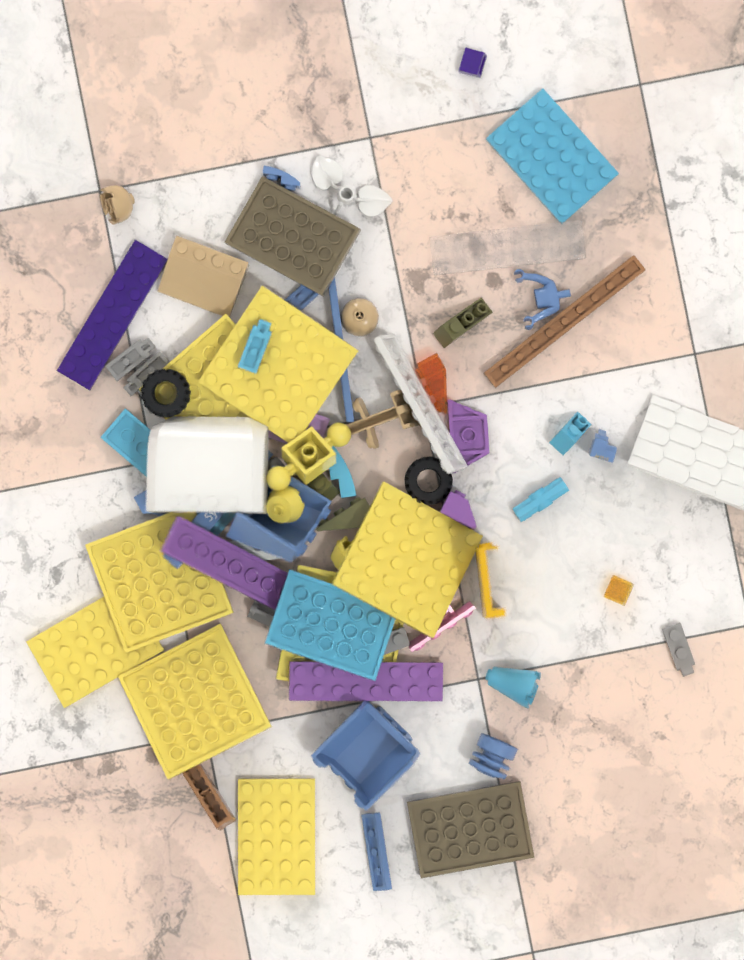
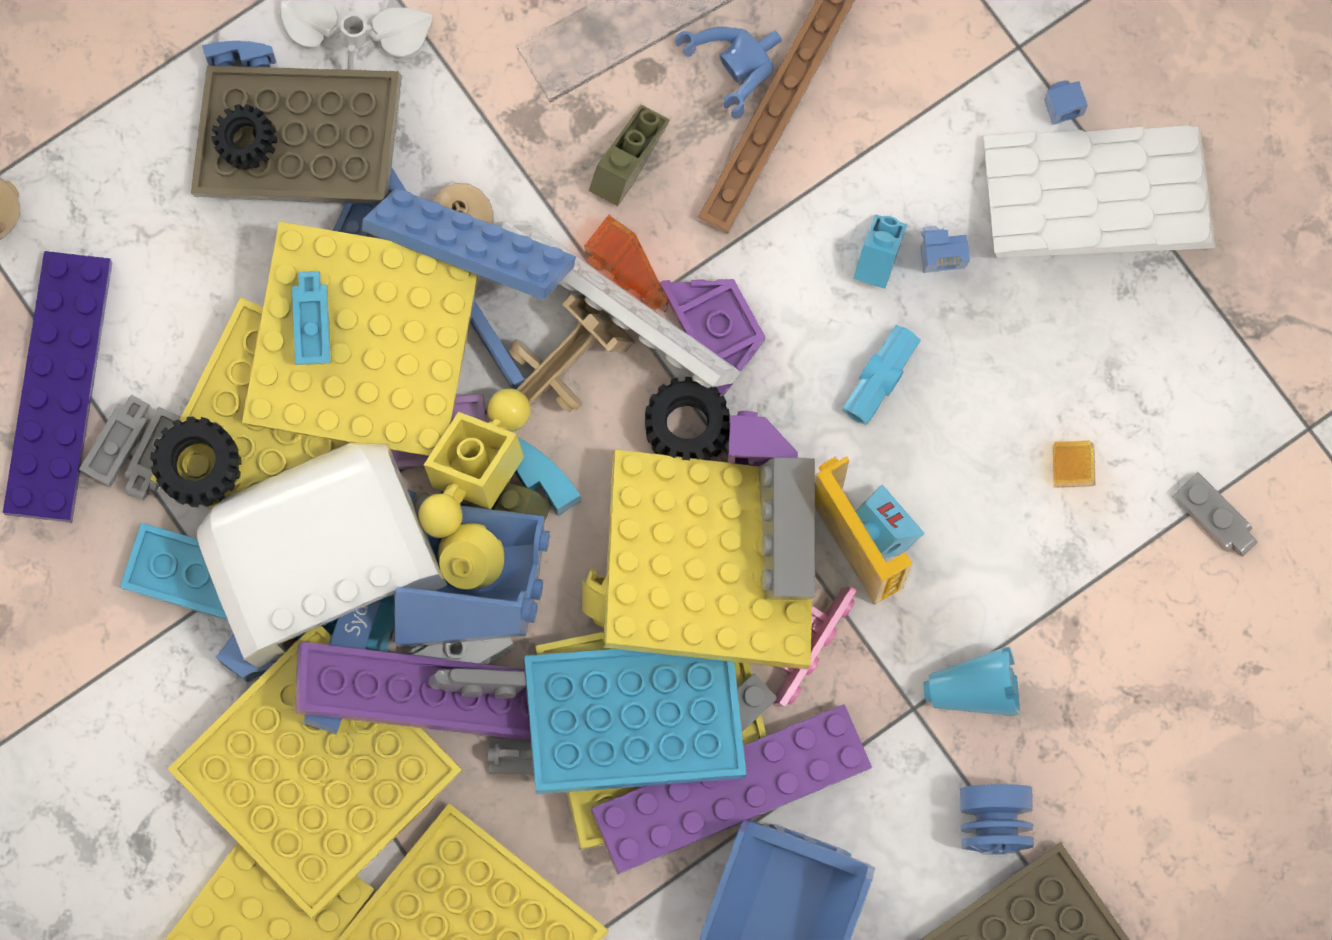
camera: 20 degrees left, 10 degrees down
tan slope [158,236,249,317] -> none
olive slope [316,497,370,531] -> none
none -> black tyre [211,104,278,170]
none -> medium blue plate [362,188,576,300]
none -> light grey hinge [428,668,527,699]
none -> light grey wedge [759,457,815,600]
none -> medium azure torso [855,485,925,559]
none -> medium blue plate [1044,80,1088,125]

